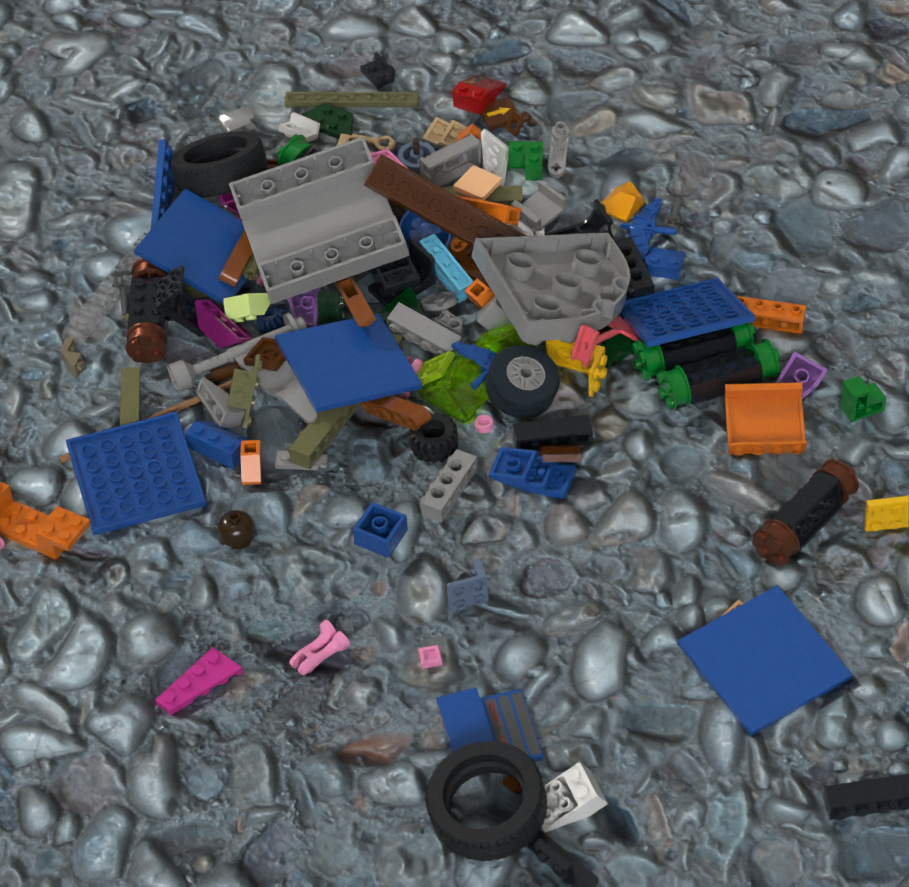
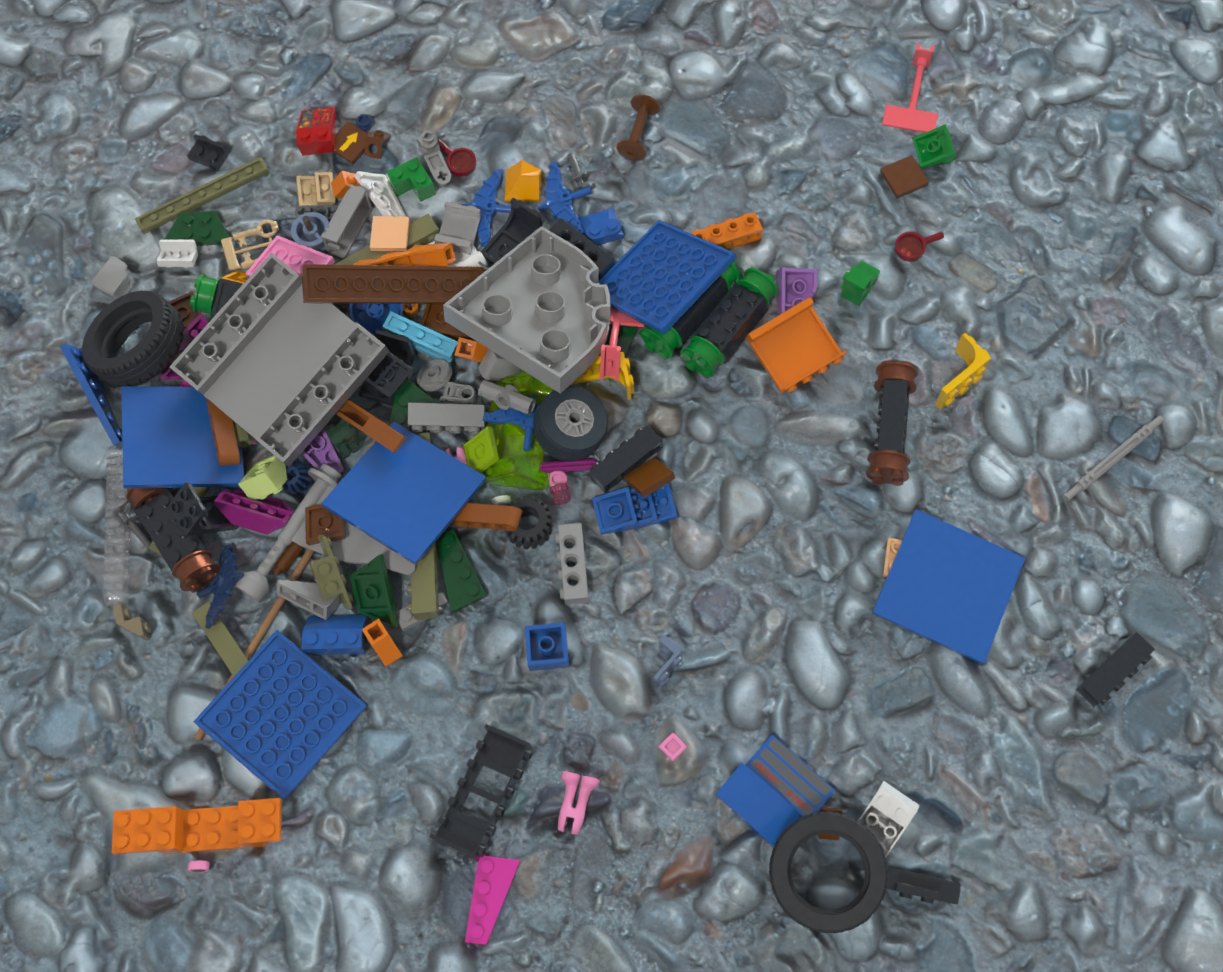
camera: 30 degrees left, 20 degrees up
dark brown cylinder [217,510,257,549] -> none
none -> dark blue bar [197,545,244,629]
none -> dark green wing [350,554,400,629]
none -> dark blue plate [356,114,373,131]
none -> black window [429,724,533,862]
none -> dark green wing [437,529,487,614]
none -> piece [438,140,477,177]
none -> blue bar [461,169,511,247]
none -> light grey piece [478,380,536,415]
none -> magenta axle [540,459,596,473]
none -> clear pink wheel [549,483,571,505]
none -> reddish brown hose [616,94,660,161]

